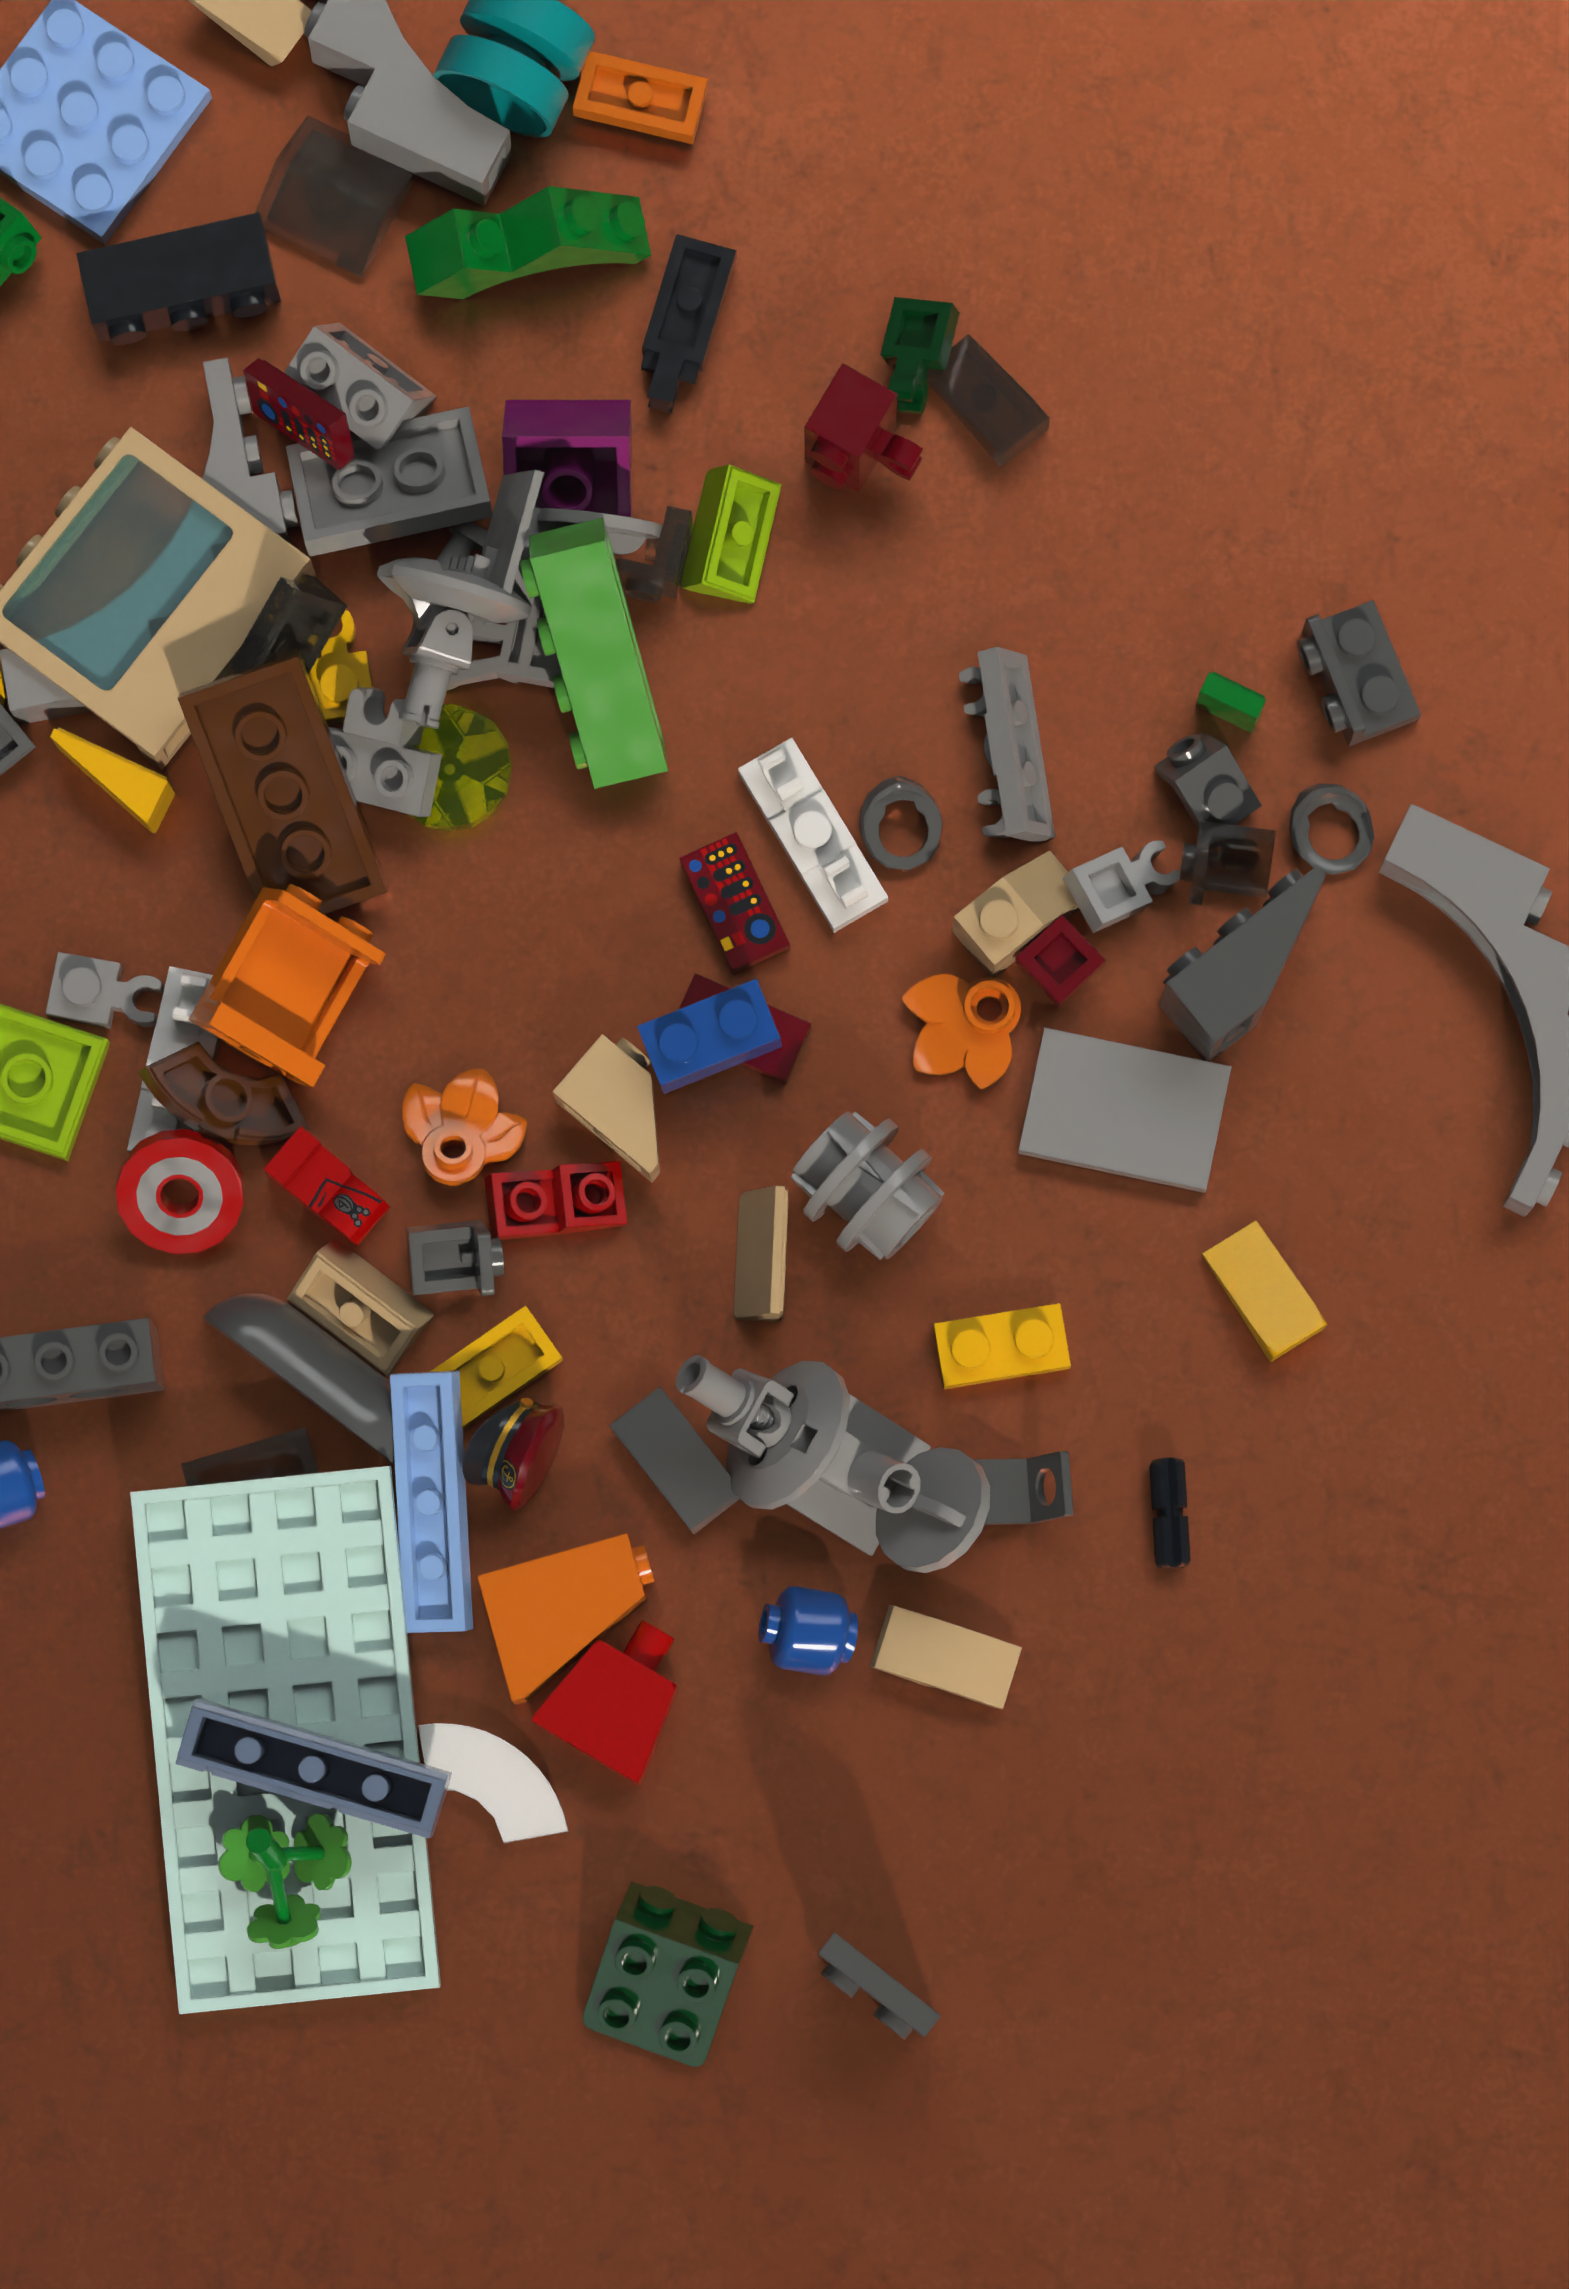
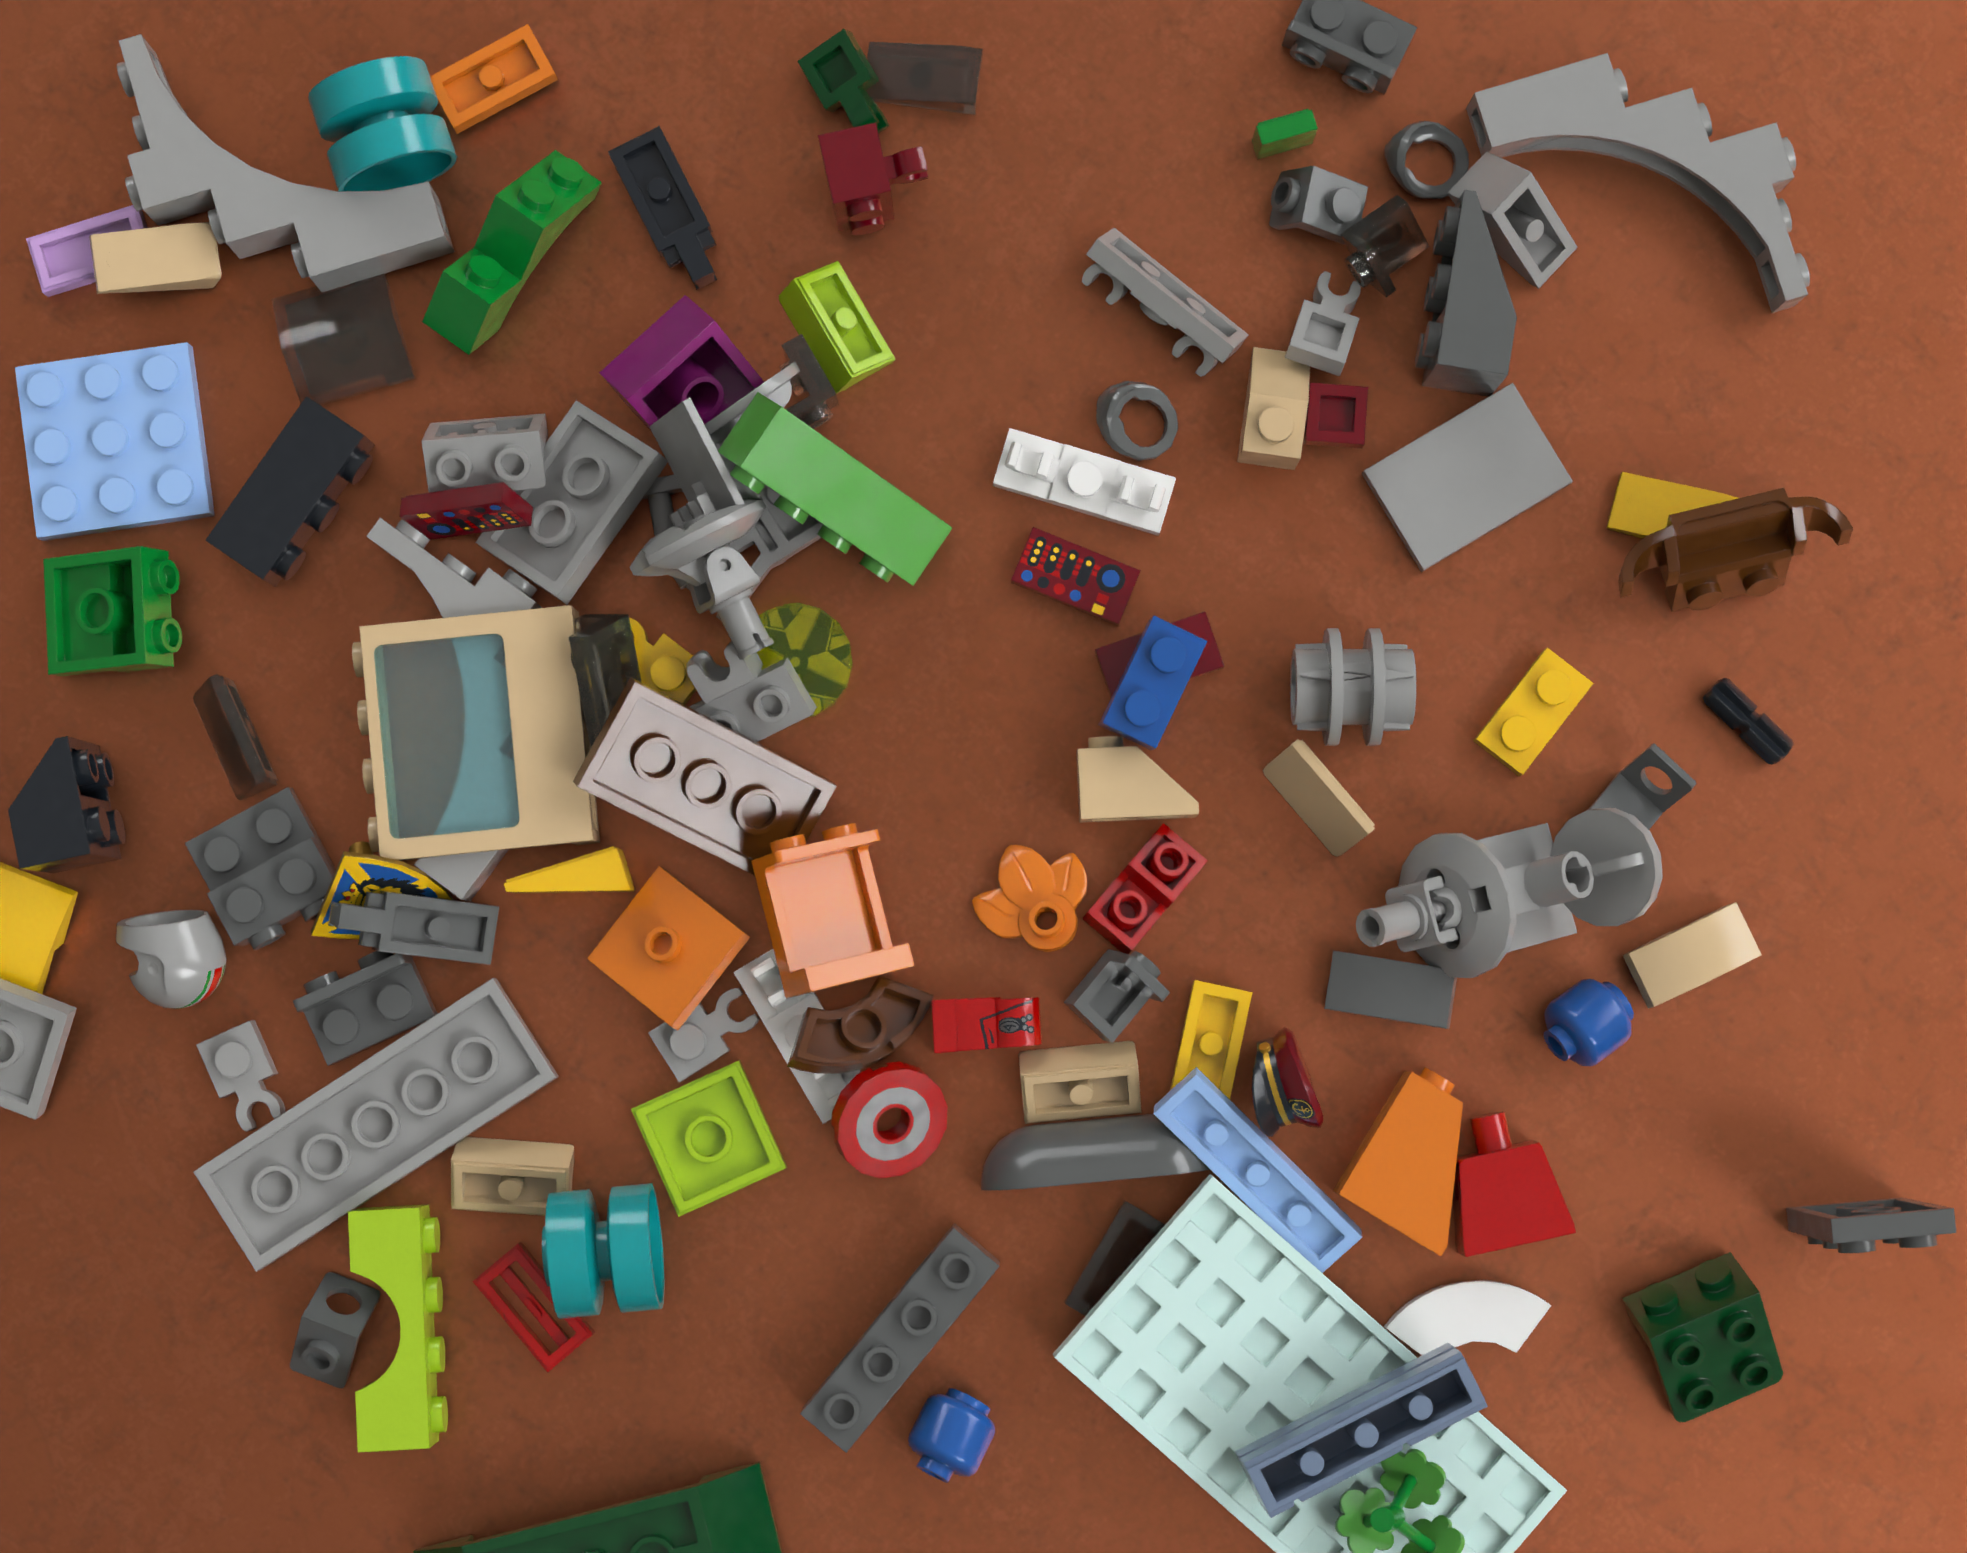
camera: 45 degrees left, 5 degrees up
orange plate [902,973,1021,1090] -> none
none -> orange plate [587,866,750,1031]
none -> light grey slope [1448,151,1578,289]
none -> reddish brown plate [1618,488,1853,612]

